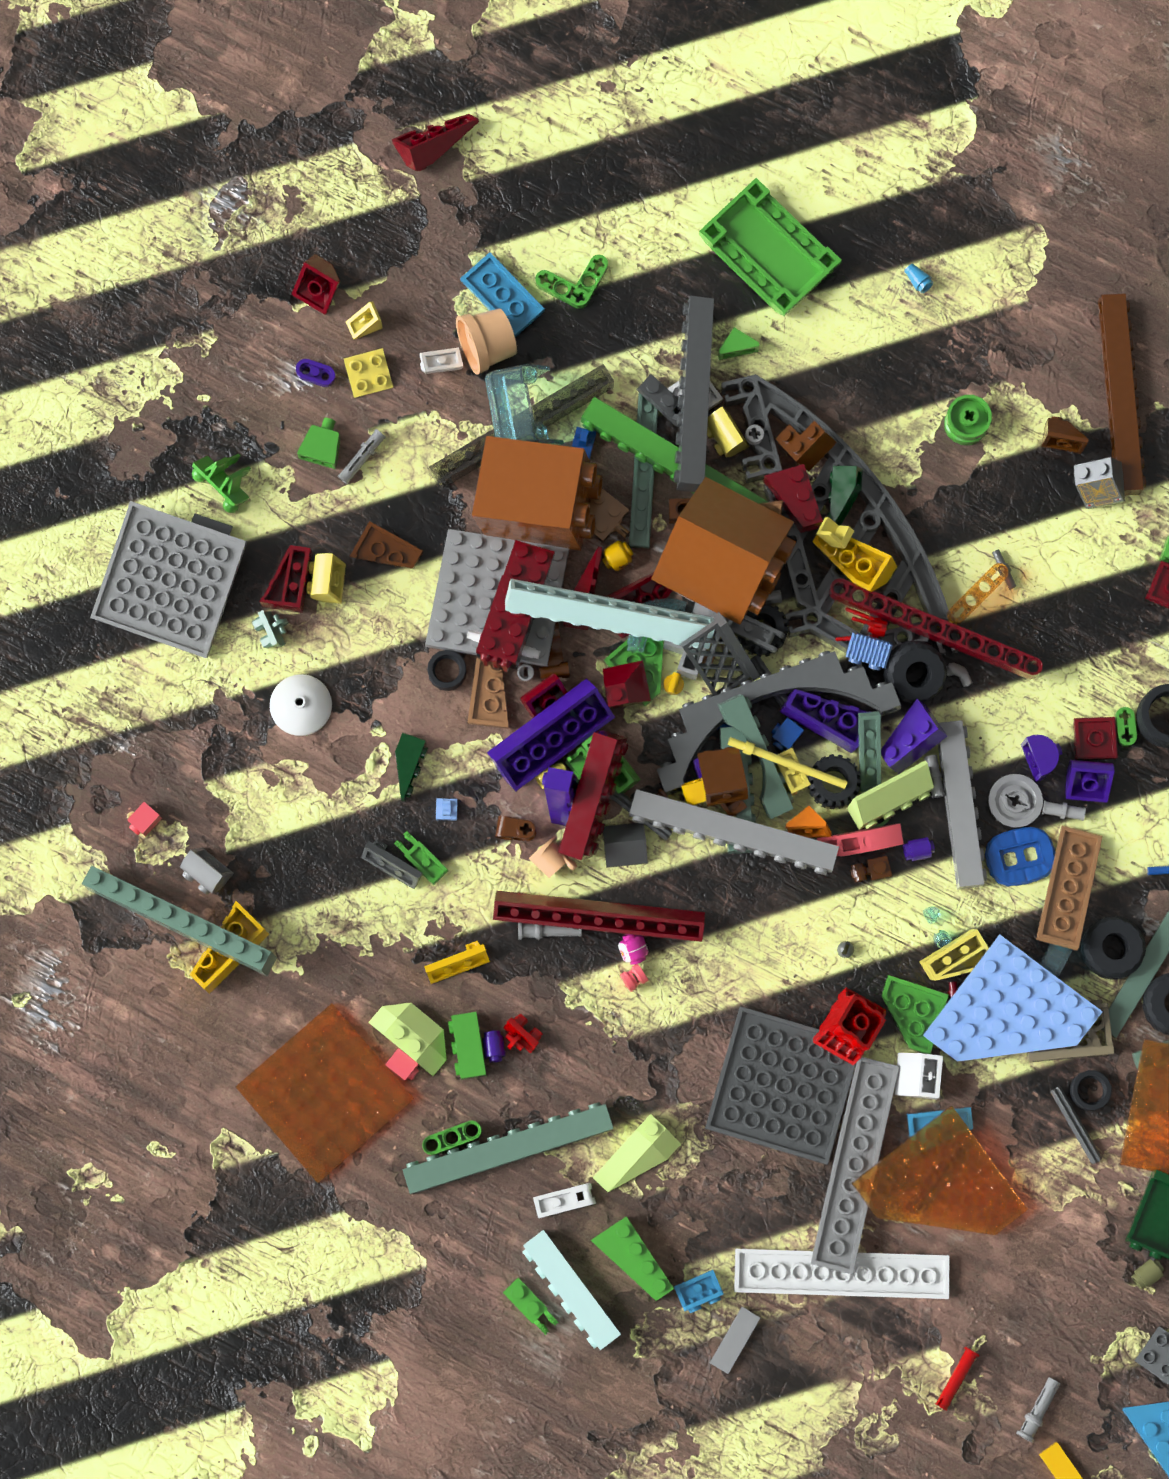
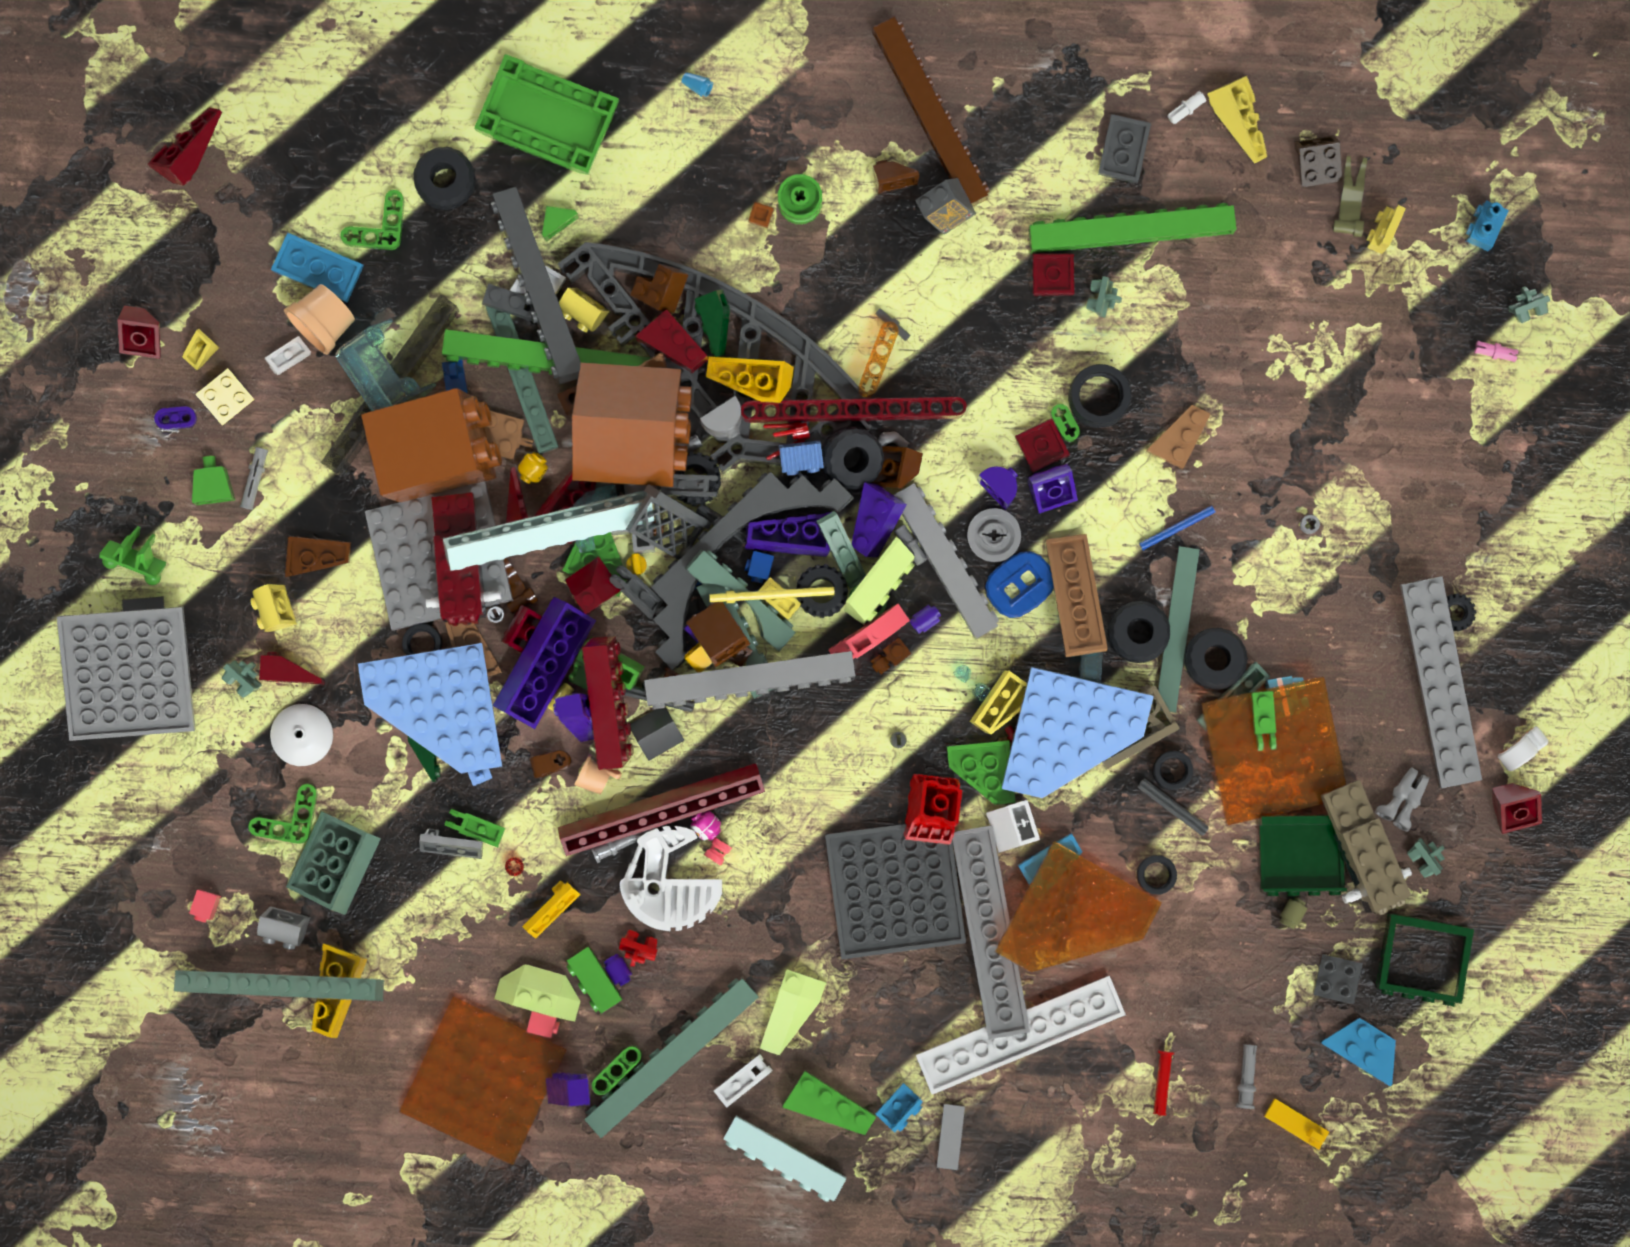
camera: 25 degrees left, 5 degrees up
dark red wedge [259,545,313,613] -> none
bright green hinge [503,1278,558,1335] -> none
light grey bush [745,425,764,445] -> none
orange slope [786,806,832,838] -> none
light yellow panel [816,517,854,548] -> none
light grey pin [1042,801,1086,821] -> none
none -> bright green beam [249,784,318,844]
none -> dark red slope [259,652,325,685]
none -> sand green slope [286,811,381,915]
none -> light blue plate [358,643,503,773]
none -> black tyre [413,147,476,210]
none -> clear red bush [505,857,524,876]
none -> dark purple wedge [546,1072,590,1106]
none -> dark grey hinge [609,565,663,618]
none -> white piece [620,826,722,931]
none -> light grey brick [700,396,742,440]
none -> dark orange tile [748,202,774,229]
none -> reddish brown slope [871,446,923,489]
none -> black tyre [1136,855,1177,895]

